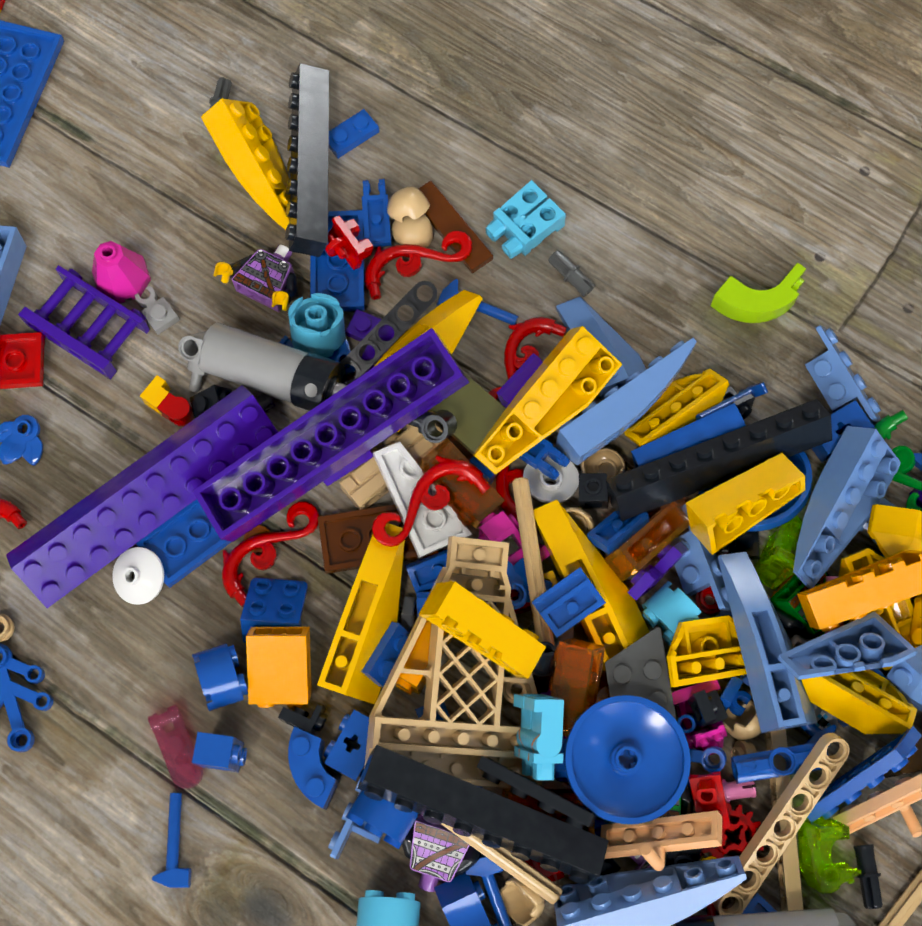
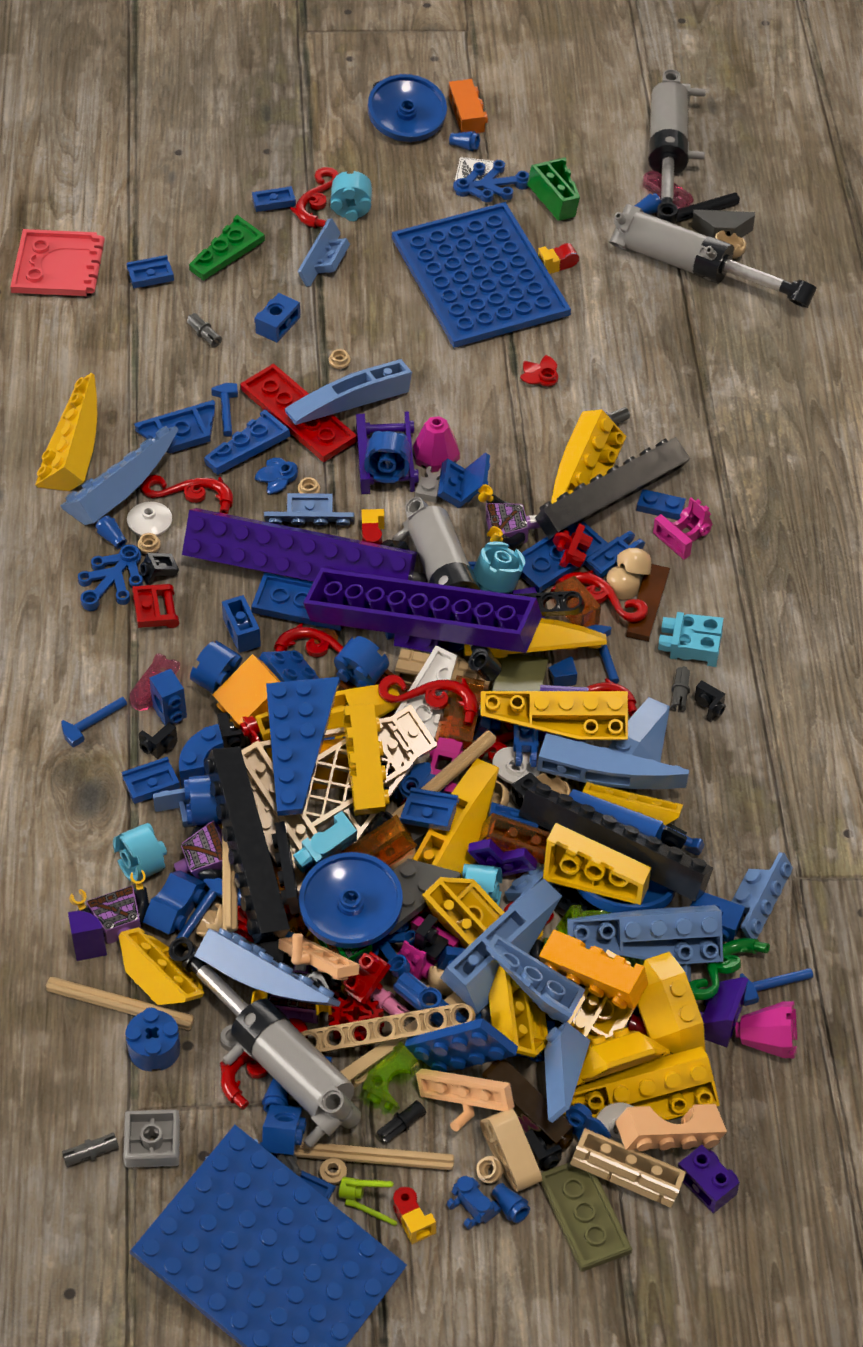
camera: 50 degrees right, 20 degrees down
white dish [112,547,164,605] -> none
lime arch [710,263,806,323] -> none
none -> blue plate [121,757,180,804]
none -> red plate [132,584,180,628]
none -> black bracket [139,722,178,759]
none -> black bracket [140,553,179,585]
none -> blue brick [222,595,261,653]
none -> red plate [240,715,260,745]
none -> medium blue bracket [264,493,355,526]
none -> blue wing [266,677,340,816]
none -> tan plate [298,477,320,494]
none -> blue brick [334,636,389,688]
none -> blue brick [364,431,411,483]
none -> blue bracket [438,453,490,508]
none -> red plate [520,355,558,386]
none -> blue slope [548,657,577,686]
none -> clear orange brick [554,576,601,627]
none -> dark pink tile [653,497,713,560]
none -> black bracket [694,680,726,722]

